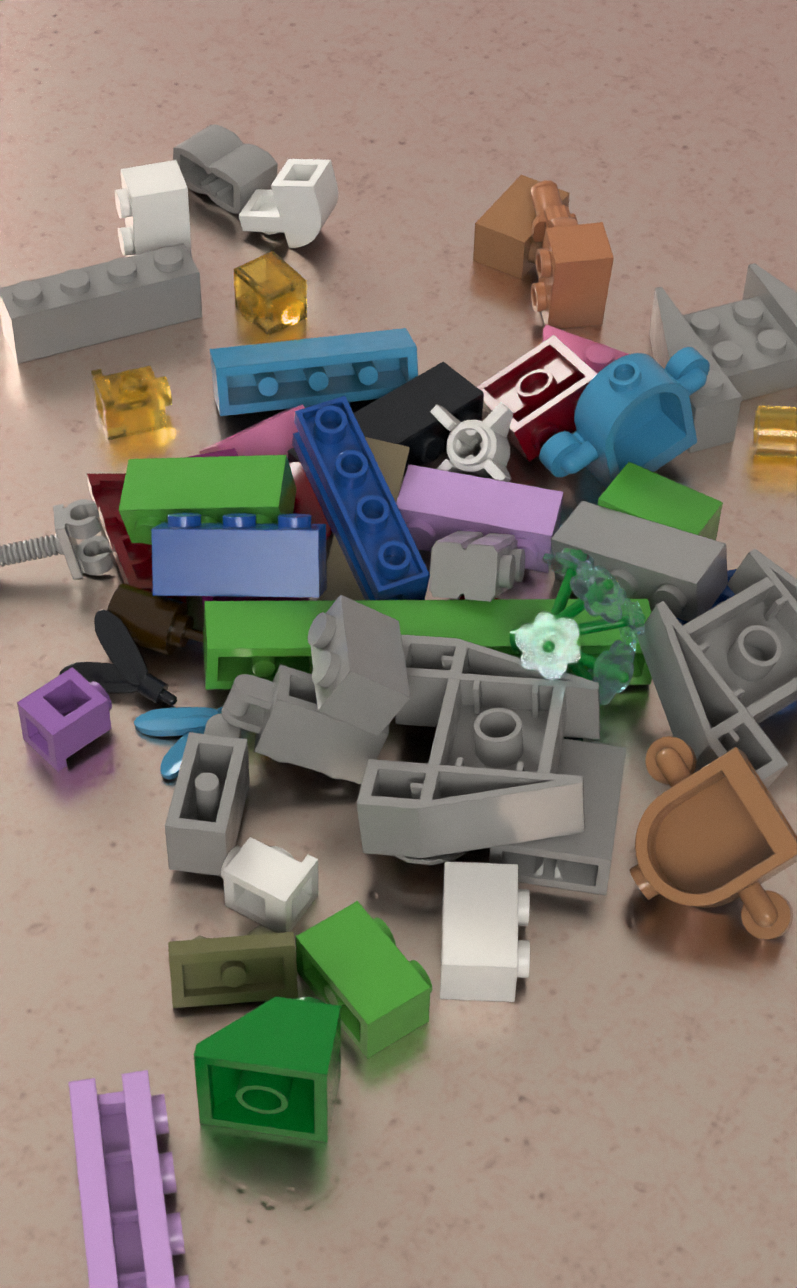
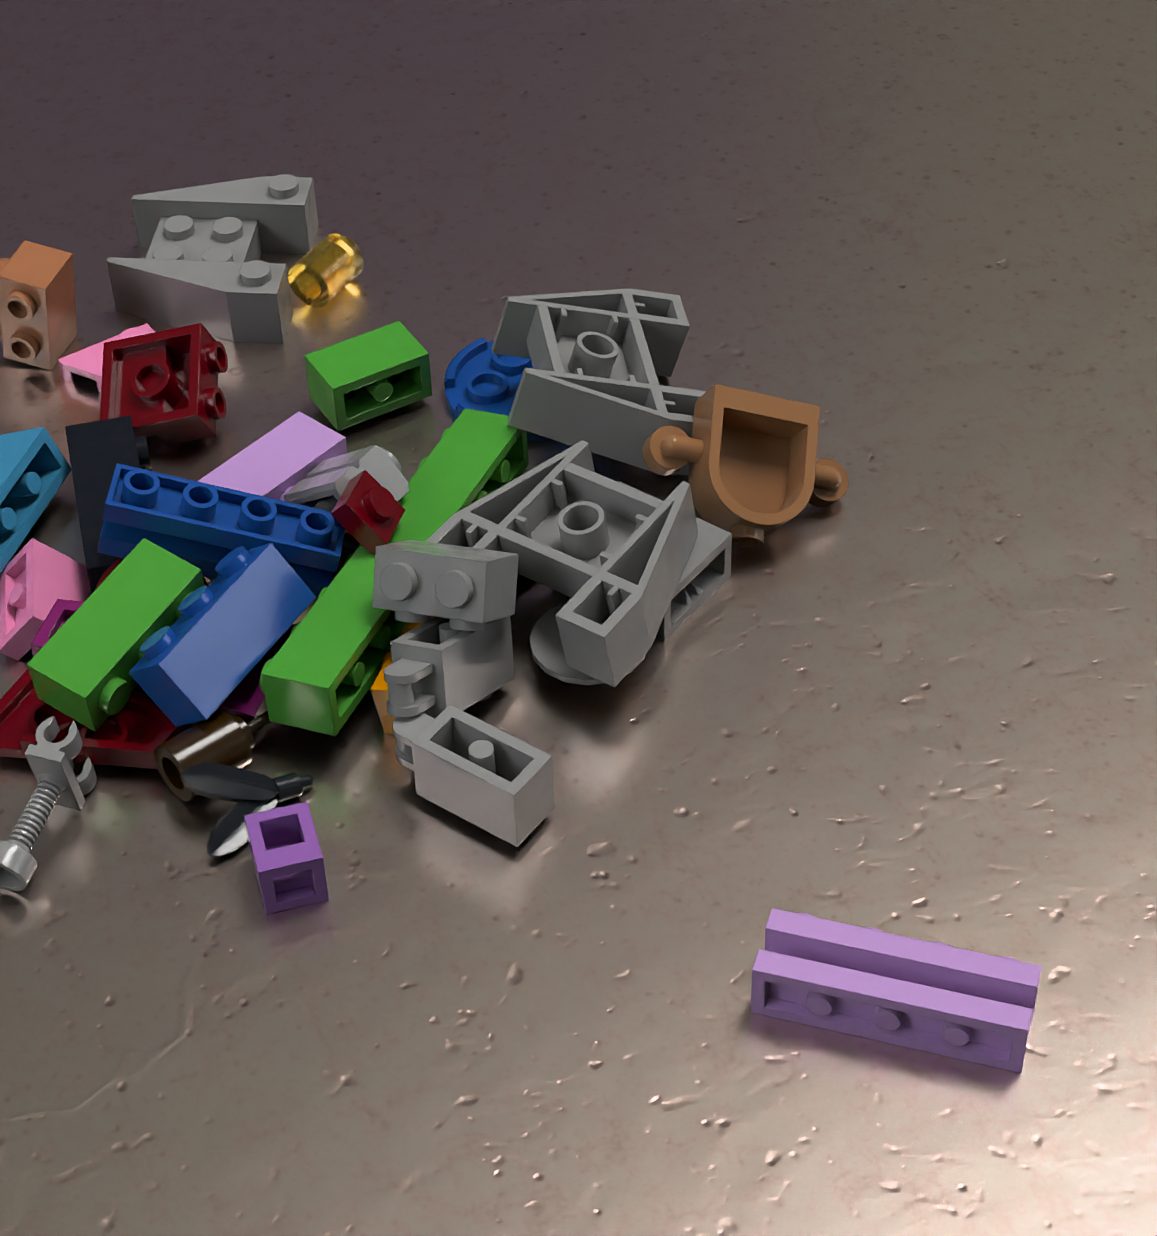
camera: 60 degrees left, 5 degrees down
dark azure piece [134,706,223,780] -> none
olive tile [168,924,298,1008] -> none
green slope [194,997,341,1142] -> none
white brick [221,837,318,933] -> none
bright green brick [296,901,433,1059] -> none
white brick [430,403,513,482] -> none
white brick [440,862,530,1002] -> none
clear light blue plant [510,548,646,706] -> none
dark azure piece [539,347,710,489] -> none
light grey brick [551,501,728,622] -> none
none -> dark red plate [330,470,405,554]

